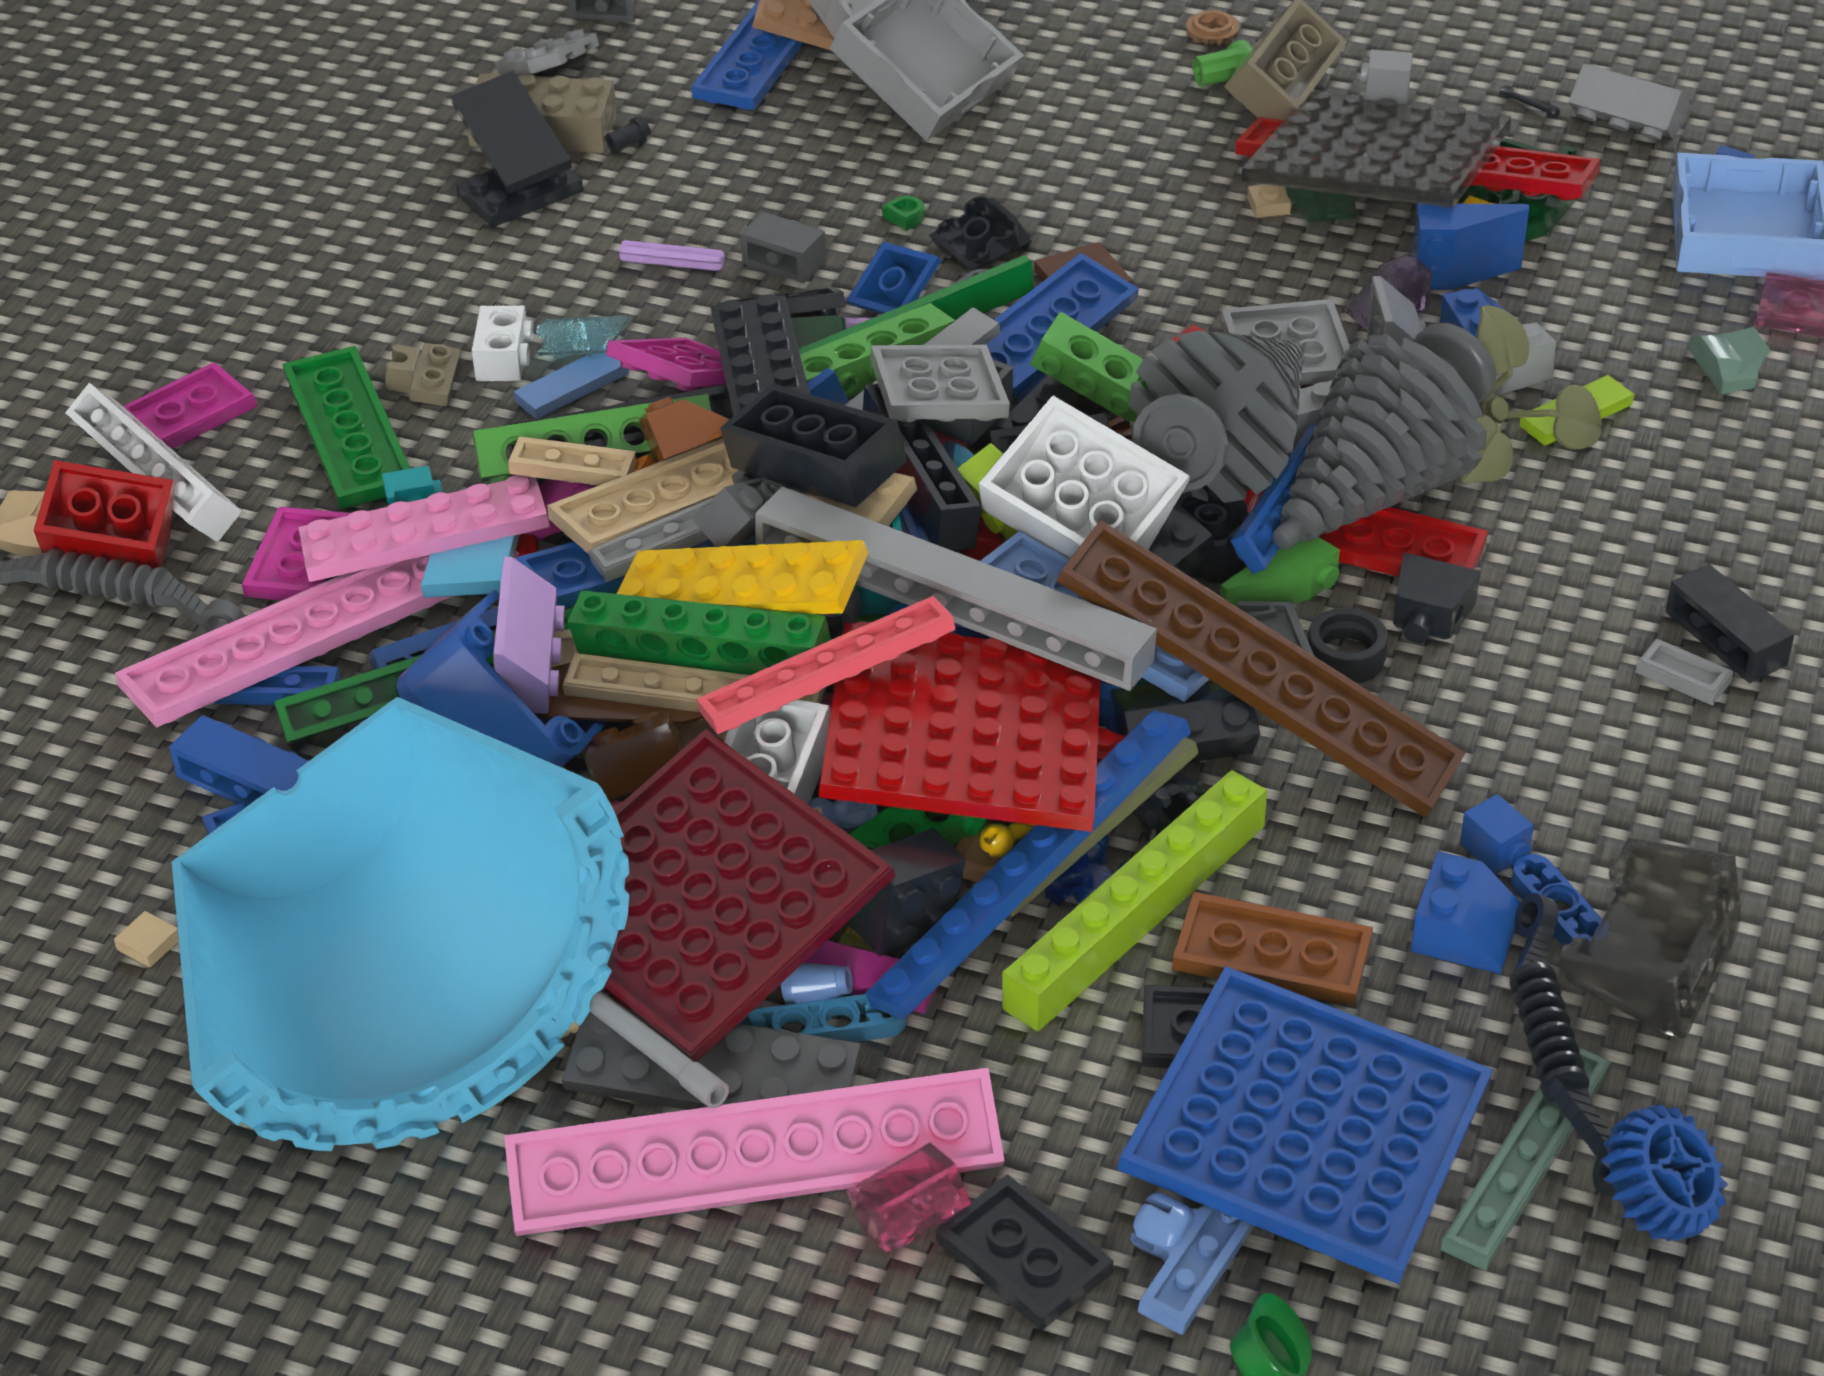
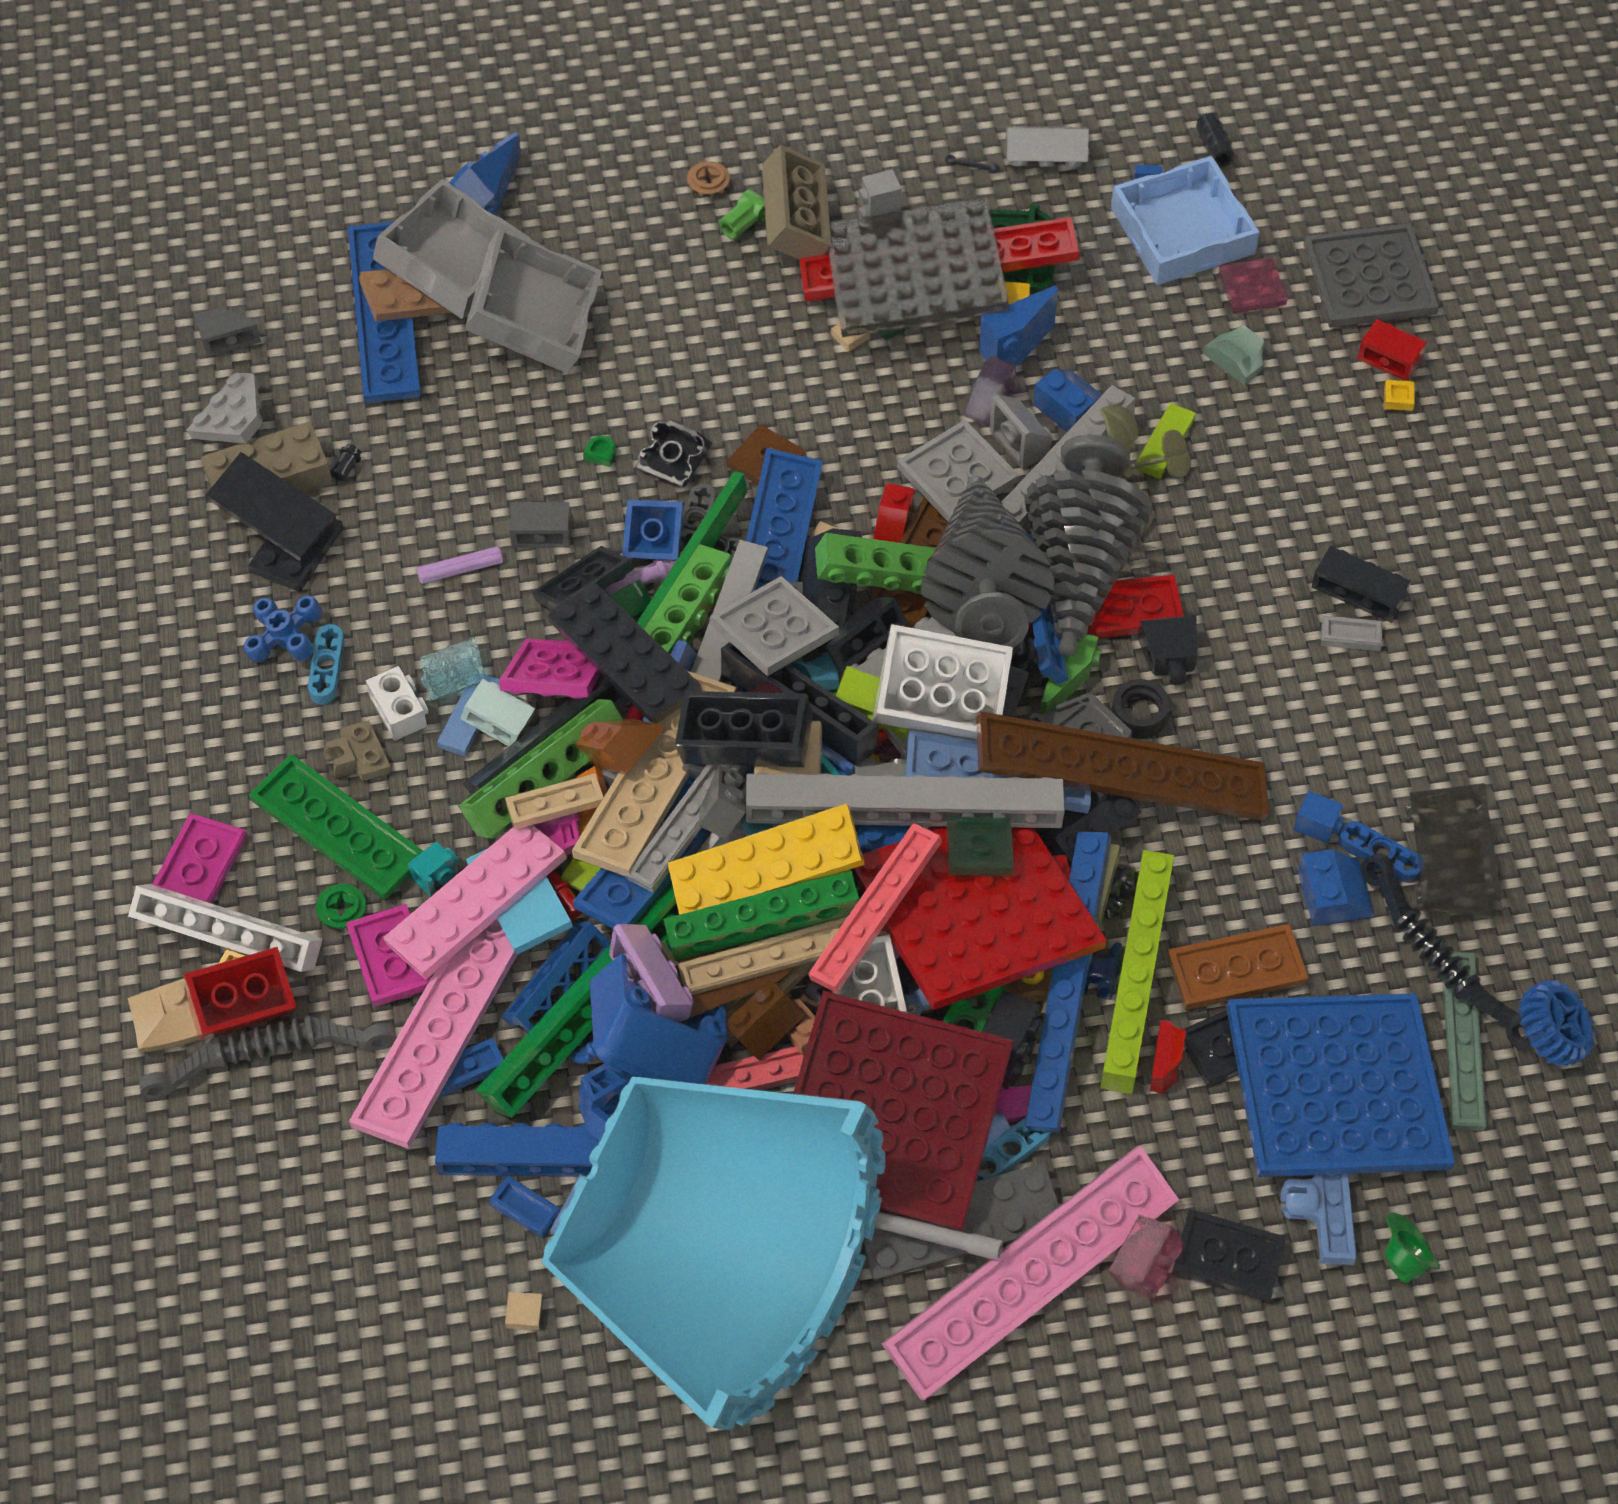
camera: 30 degrees left, 15 degrees up
none -> blue gear [244,595,322,663]
none -> dark azure beam [308,624,345,705]
none -> green gear [316,884,367,931]
none -> light aqua brick [460,679,535,747]
none -> clear green plate [946,817,1014,876]
none -> red slope [1150,1020,1186,1094]

